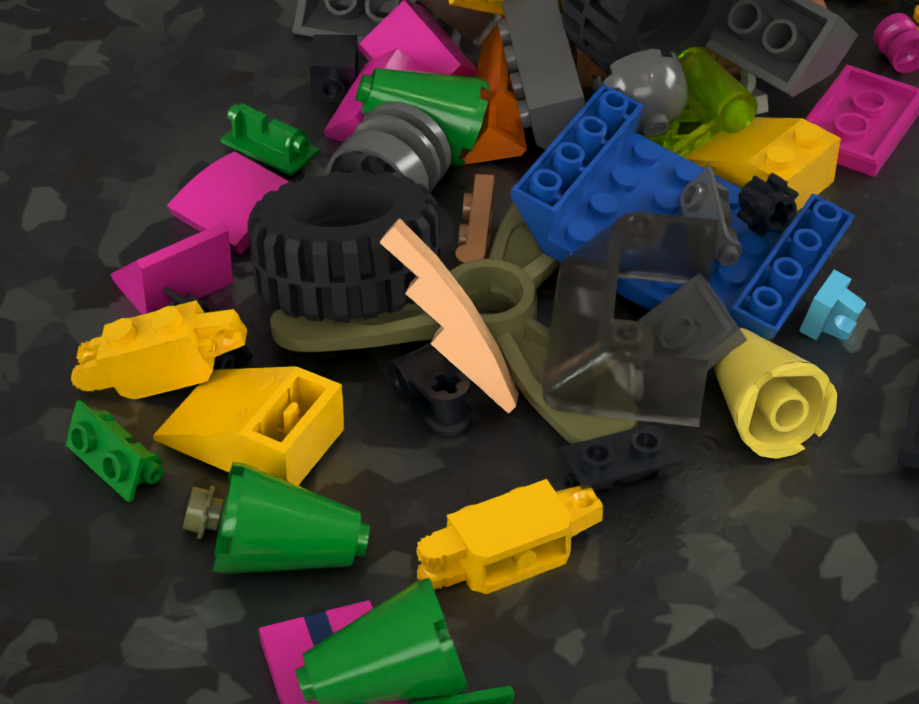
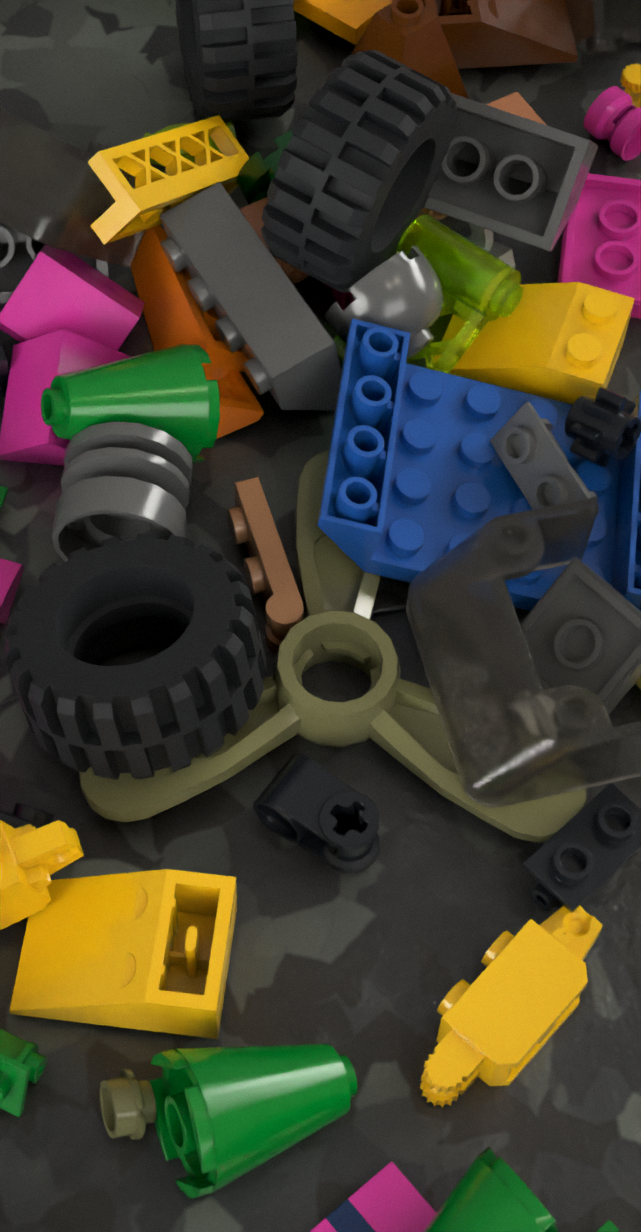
camera: 25 degrees left, 15 degrees up
light nougat slope [380,218,519,414] -> none

